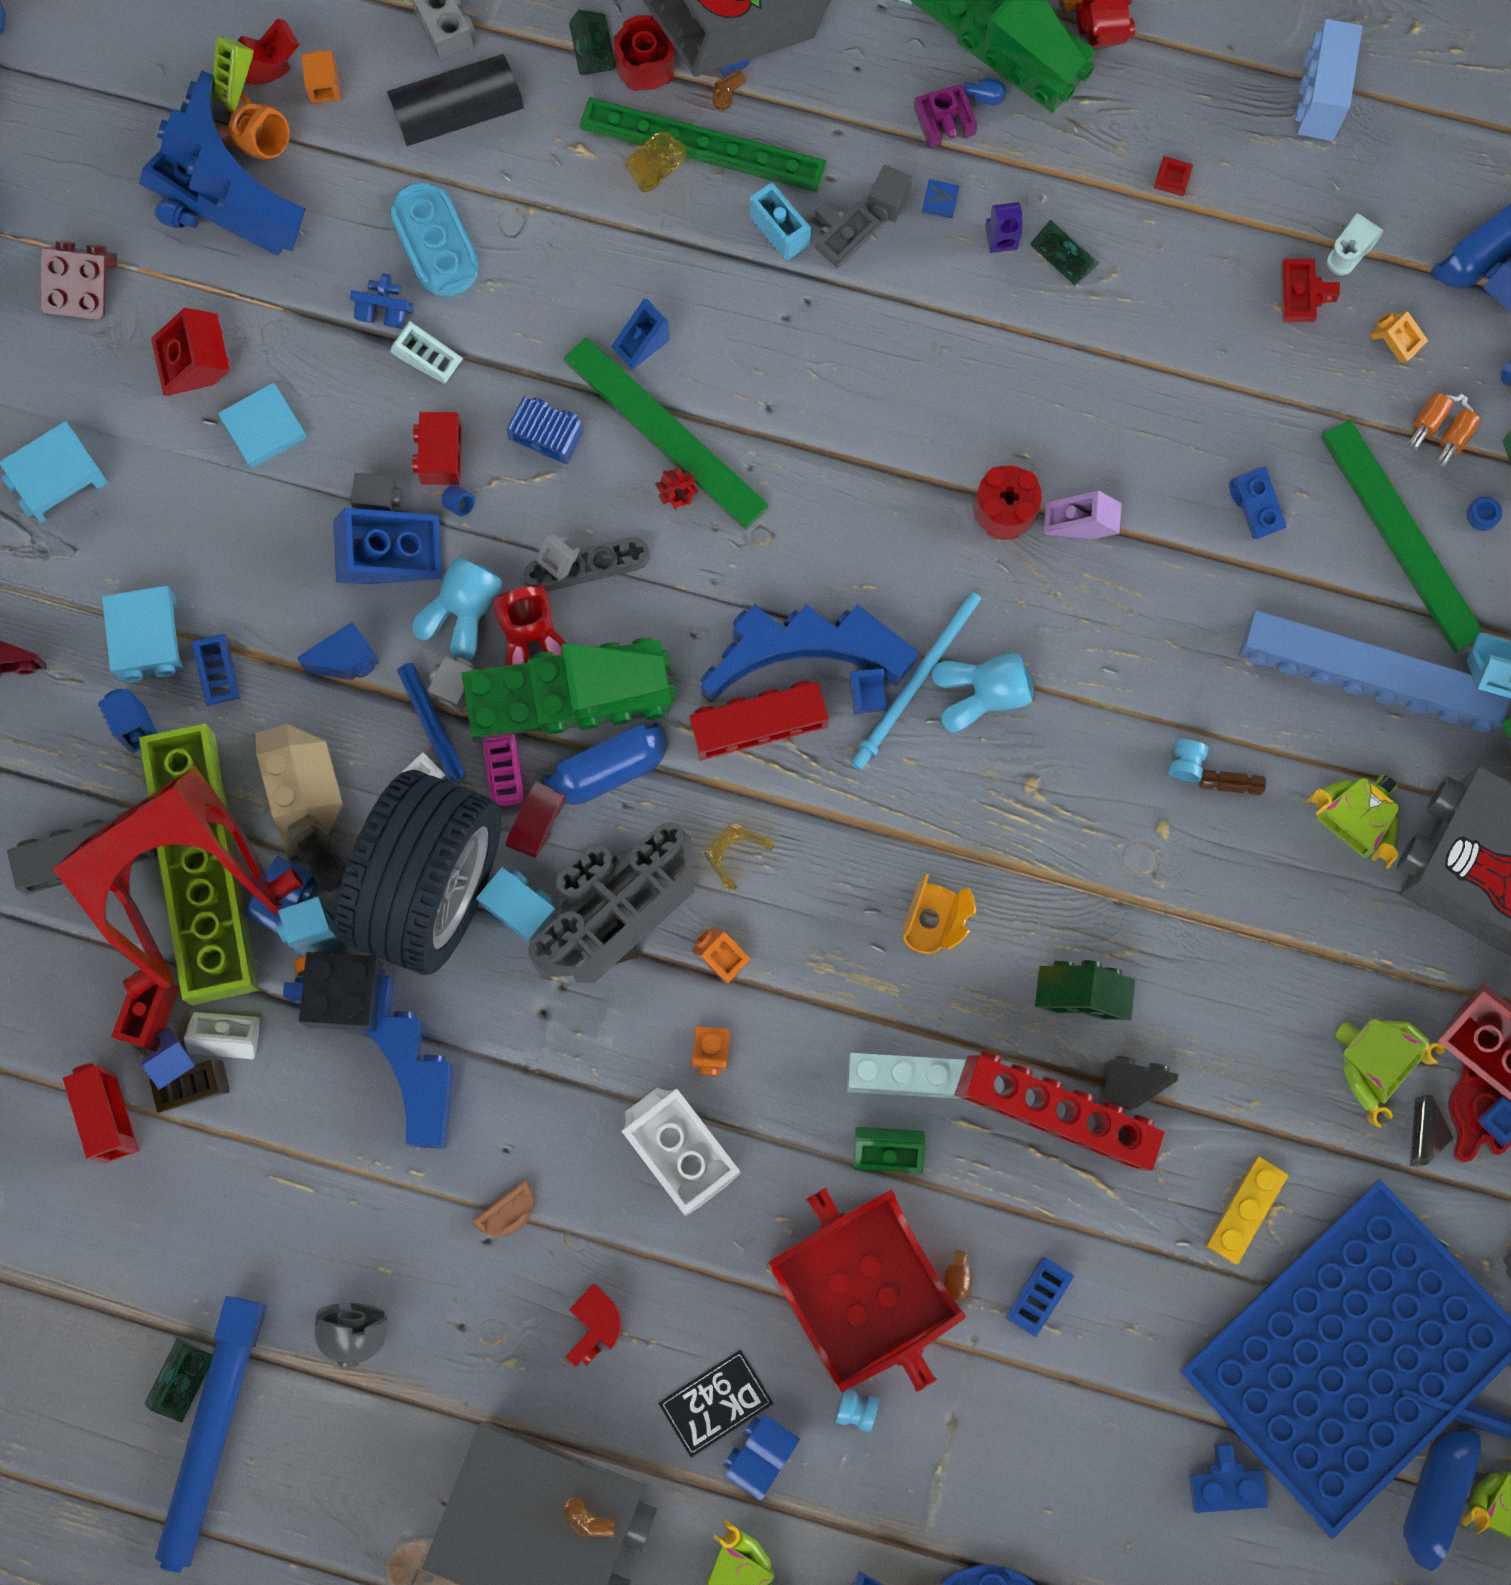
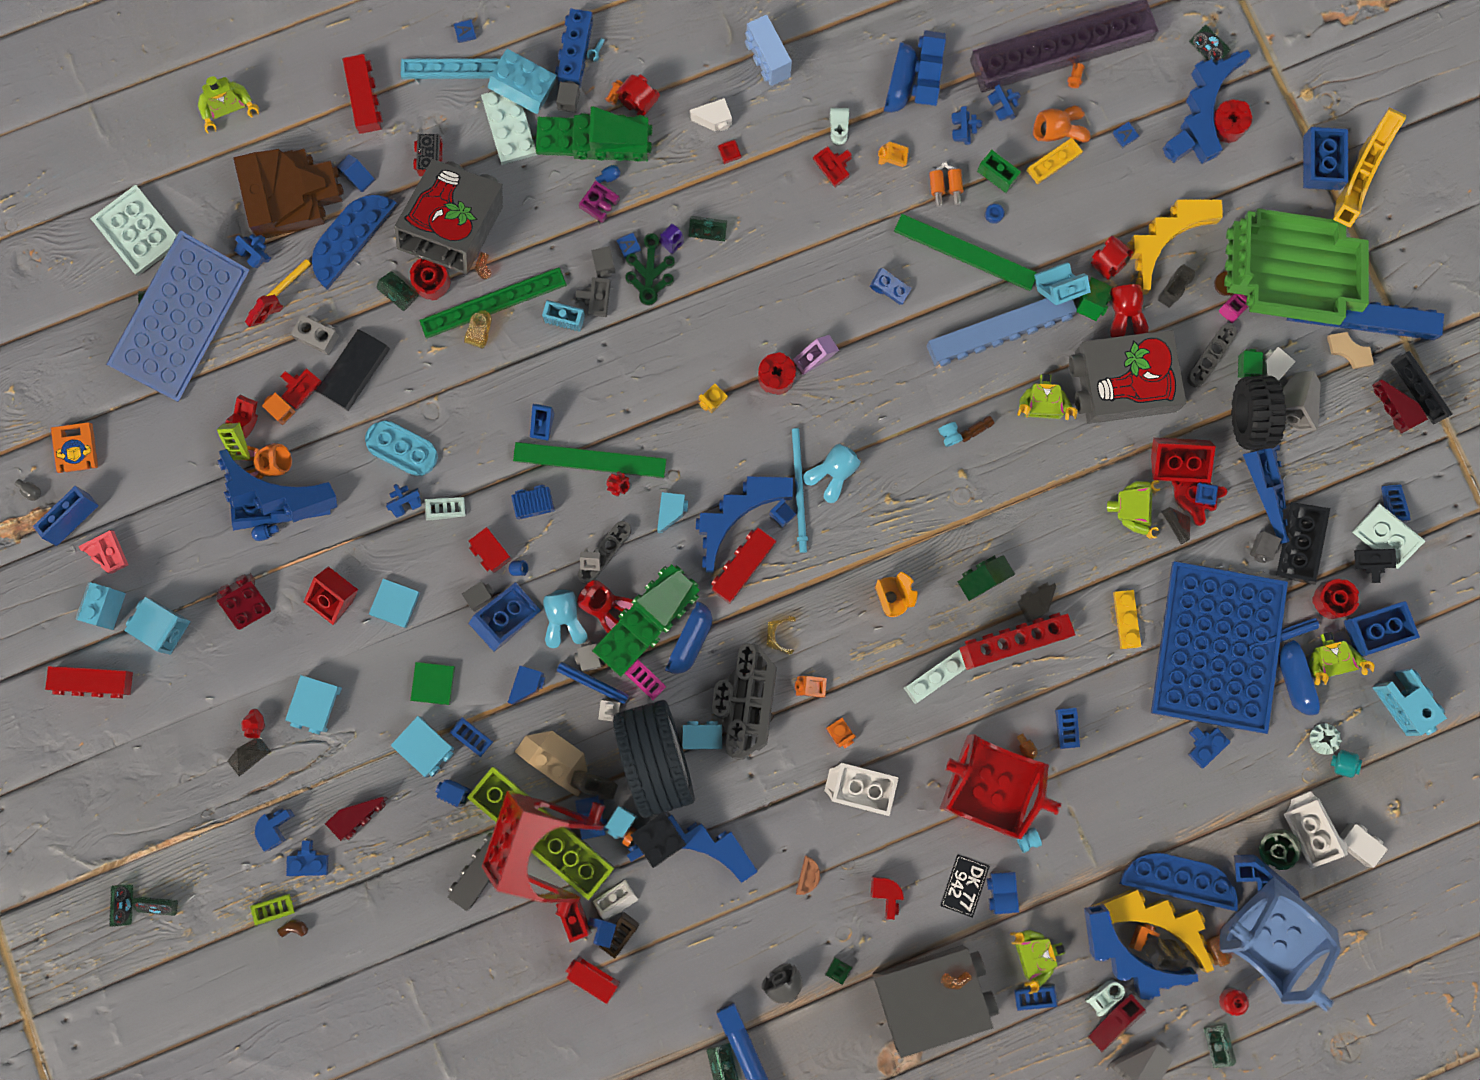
camera: 40 degrees left, 5 degrees up
dark red slope [505,782,566,858] -> none
green slope [853,1127,925,1174] -> none
none -> red hinge [280,368,322,410]
none -> green tile [410,662,455,705]
none -> dark green plant [625,233,675,306]
none -> medium azure slope [657,492,688,533]
none -> white slope [690,98,732,131]
none -> yellow bracket [698,384,728,413]
none -> dark green tile [825,957,852,985]

